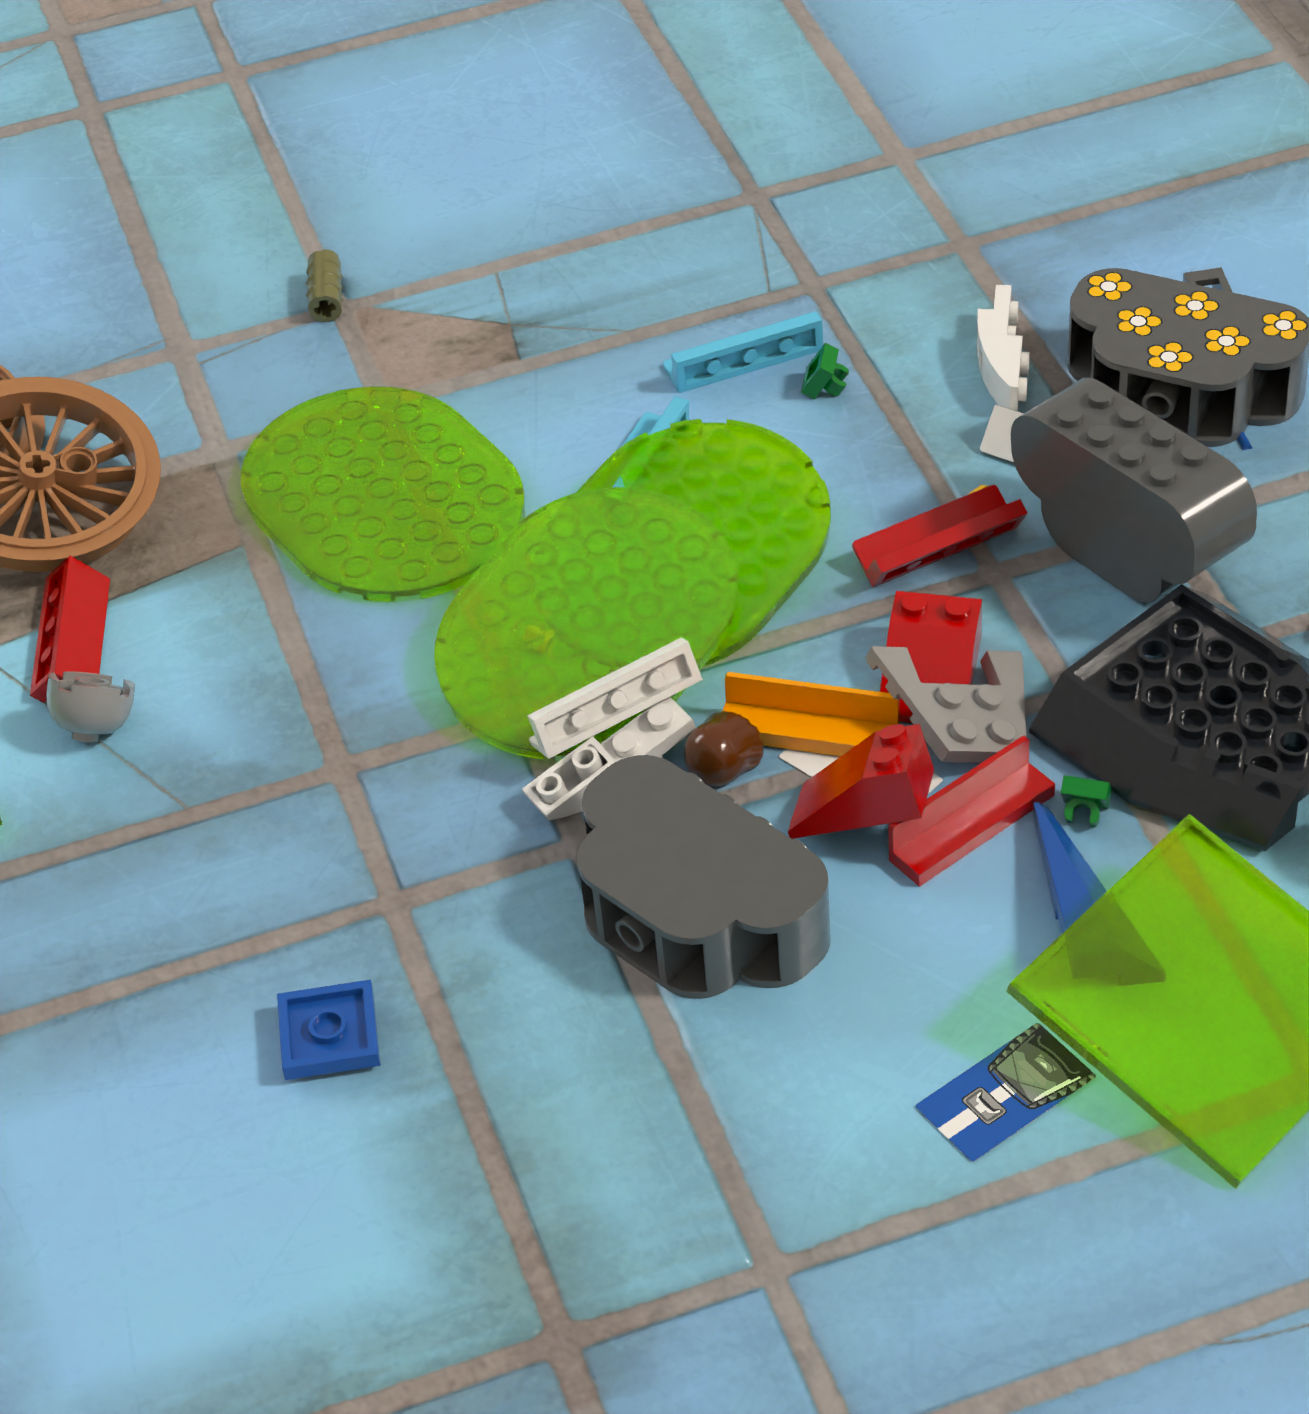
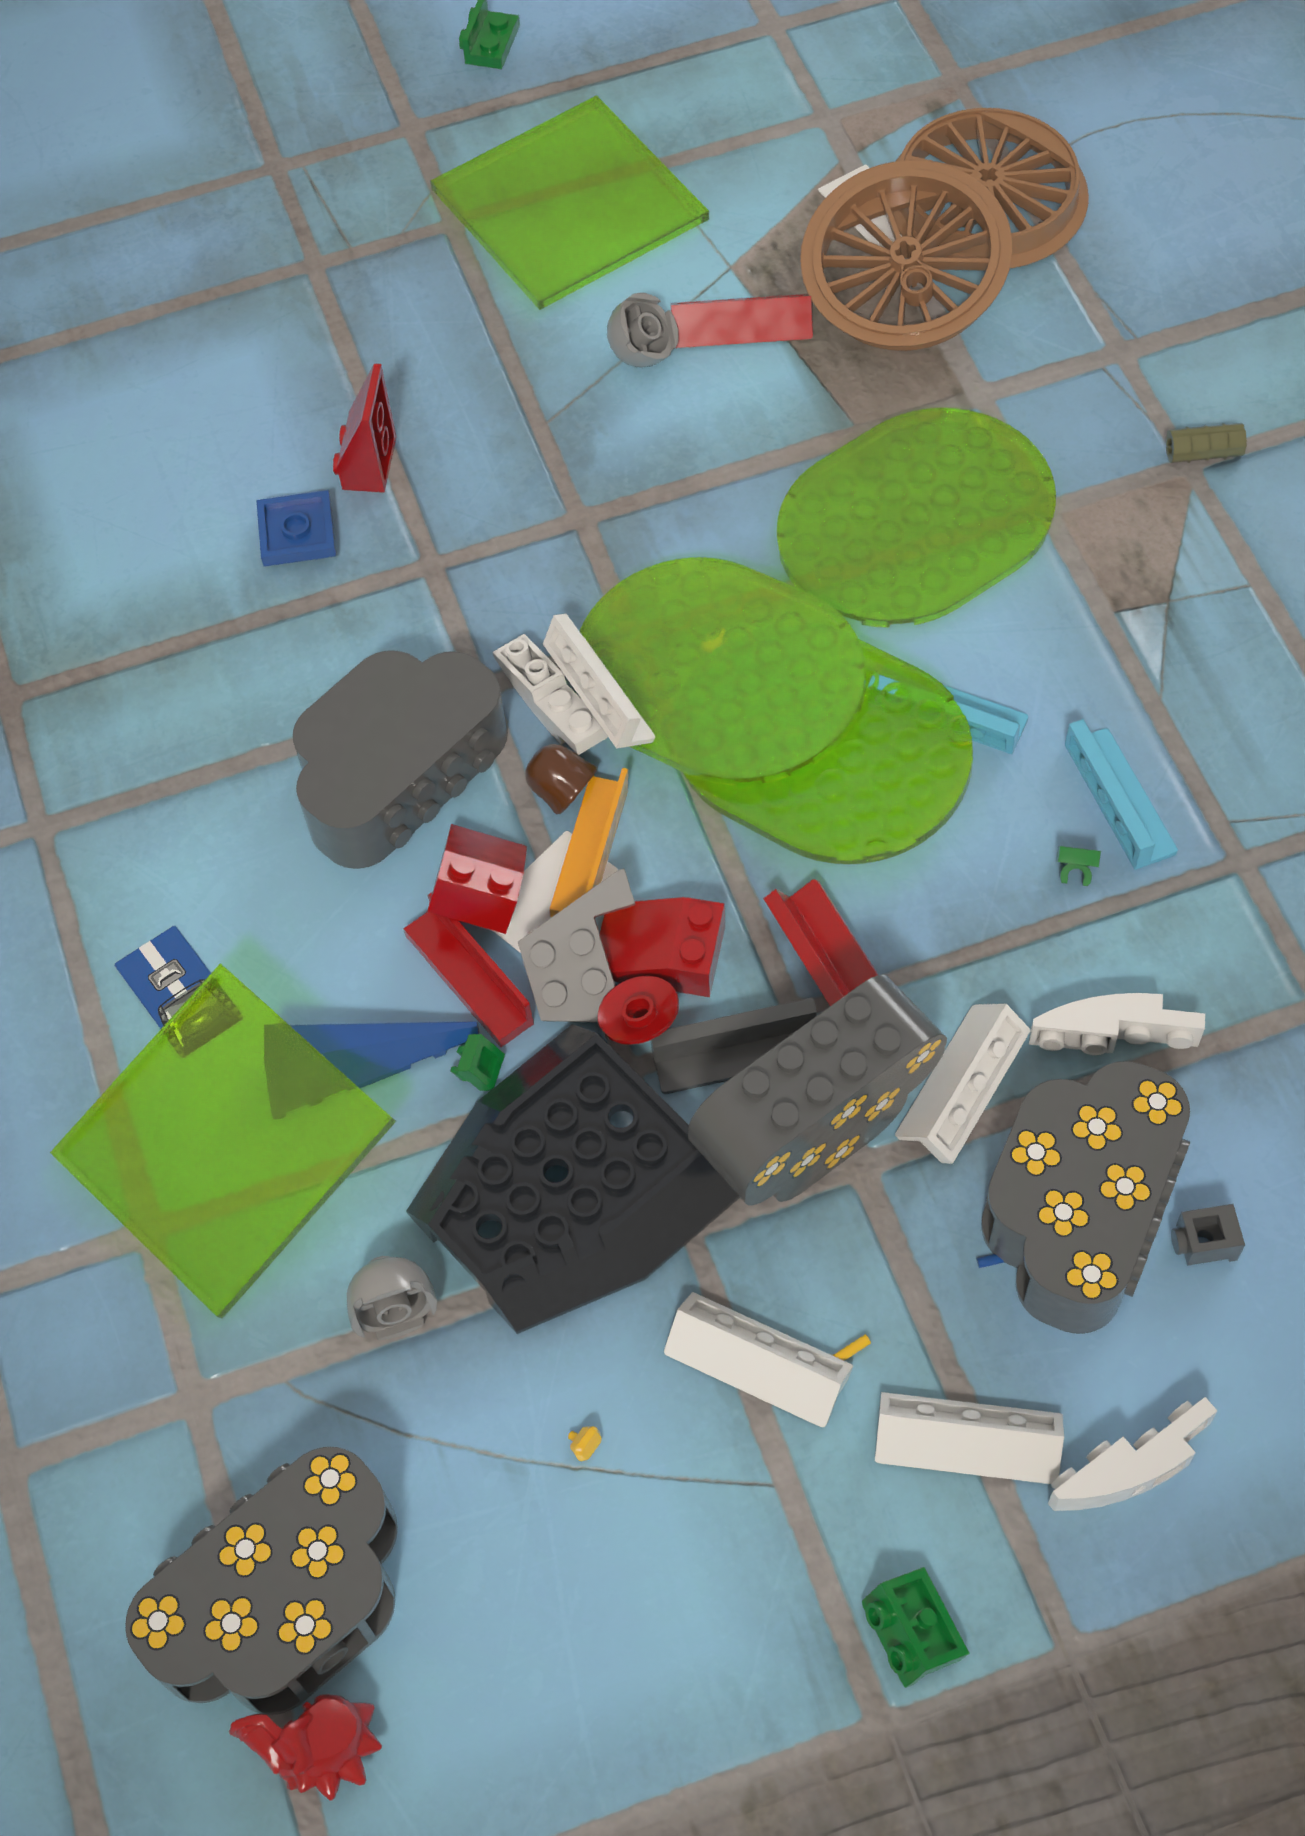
camera: 90 degrees right, 15 degrees up
none -> red slope [333,363,396,493]
none -> red dish [598,976,679,1045]
none -> dark grey panel [651,997,817,1094]

